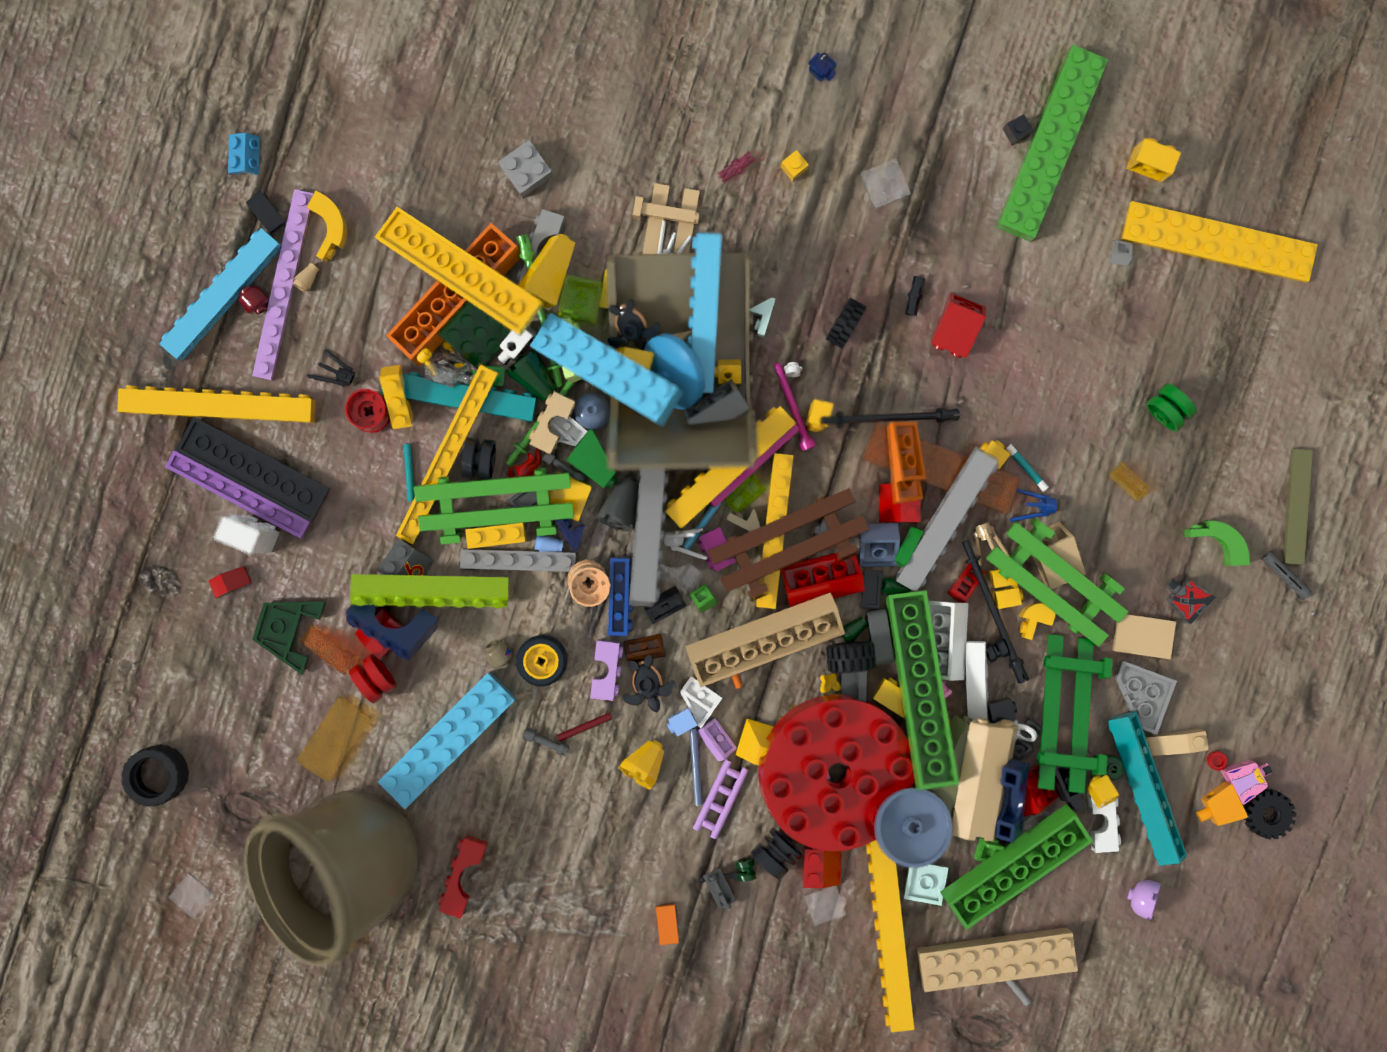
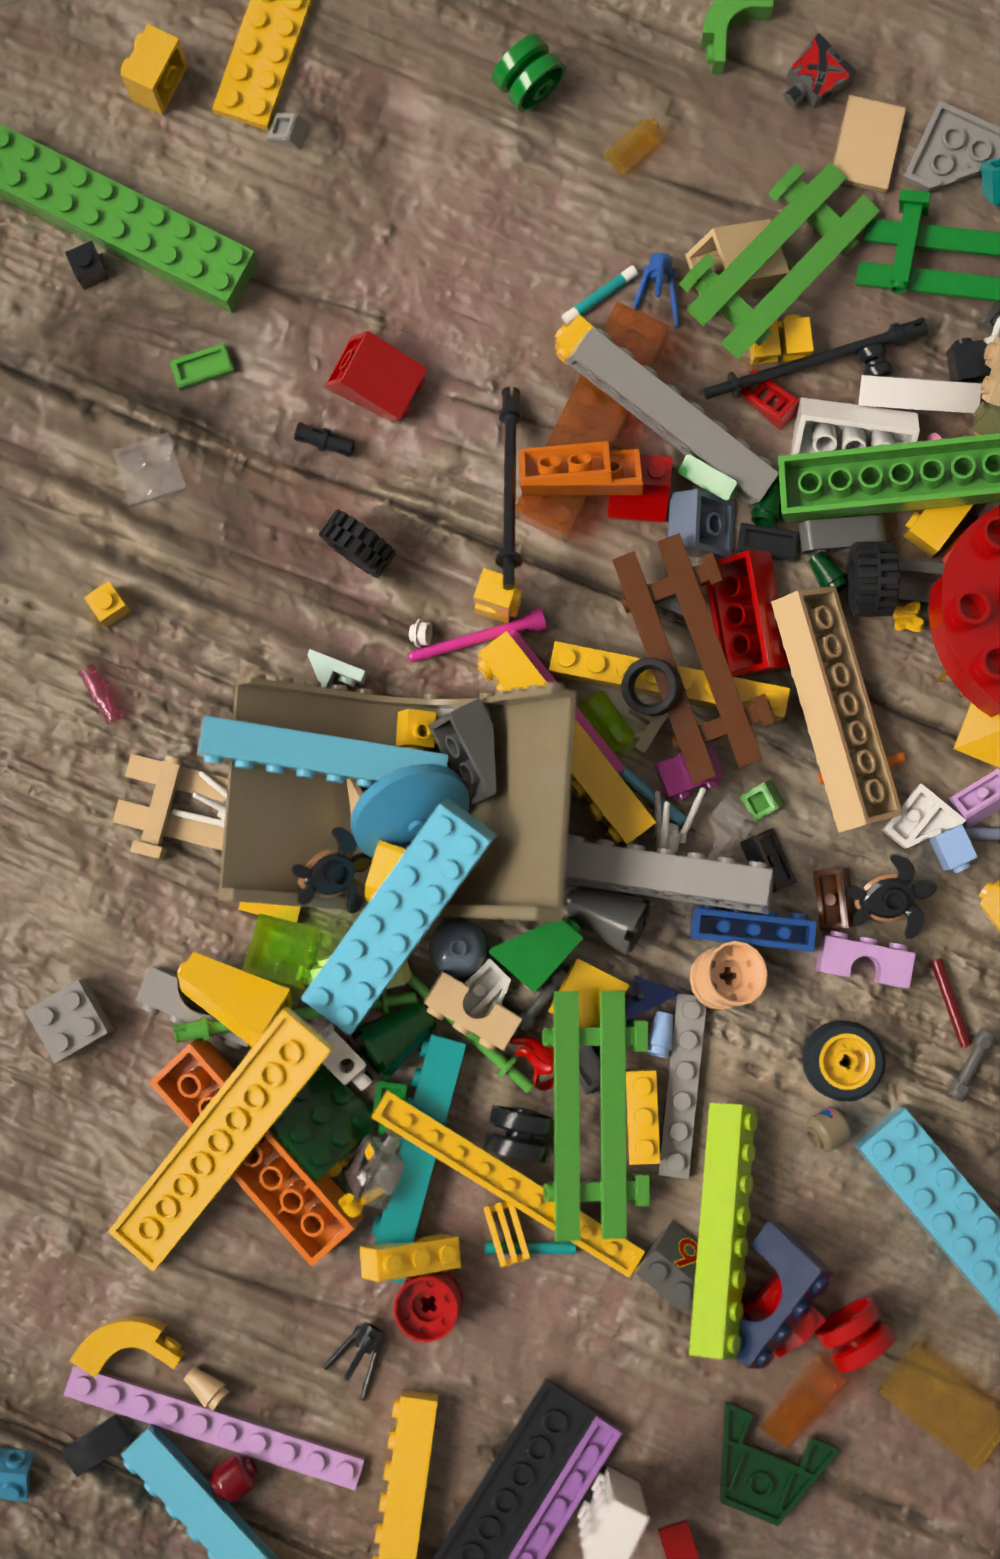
camera: 85 degrees left, 5 degrees down
tan plant [973,522,1010,566] -> none
yellow brick [1019,603,1056,640] -> none
none -> bright green tile [169,342,235,391]
none -> yellow tile [483,1202,530,1268]
none -> black tyre [621,657,682,716]

